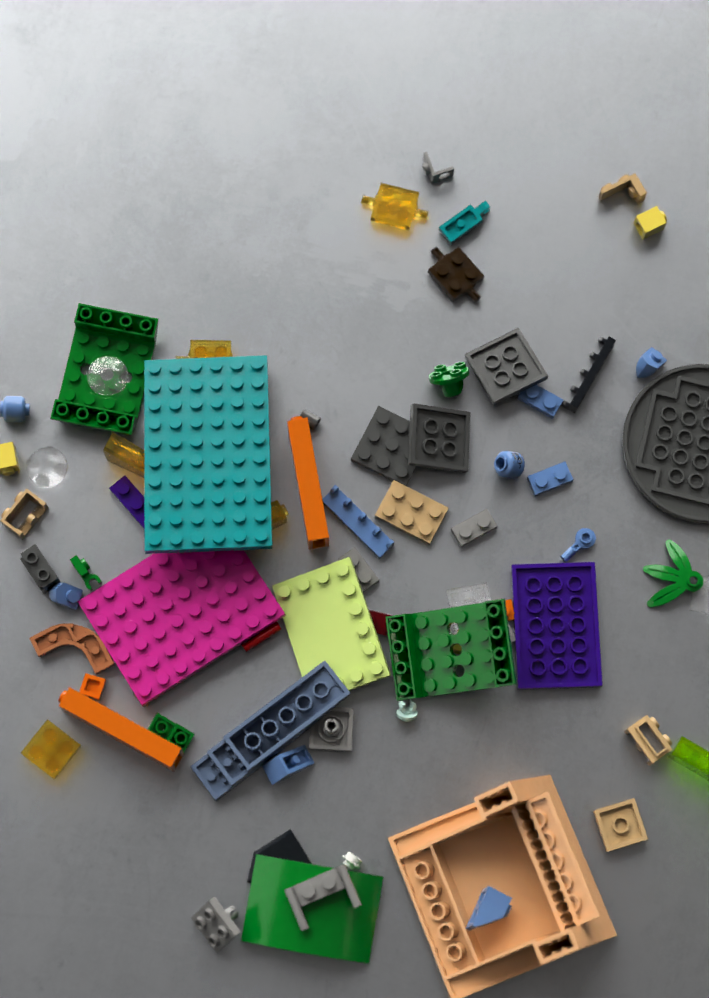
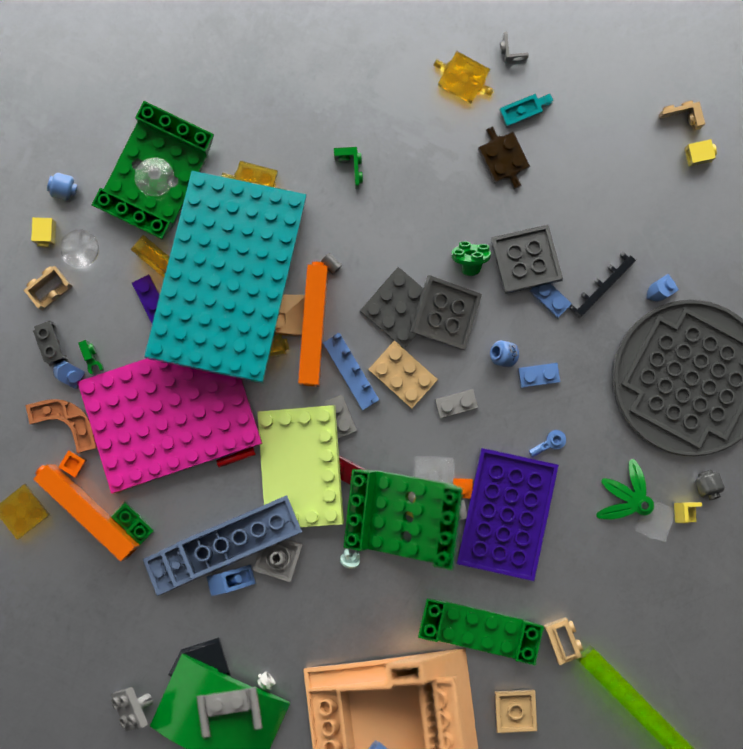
camera: 15 degrees right, 10 degrees up
none -> tan plate [274,294,305,337]
none -> green bracket [334,147,363,189]
none -> green slope [418,598,544,665]

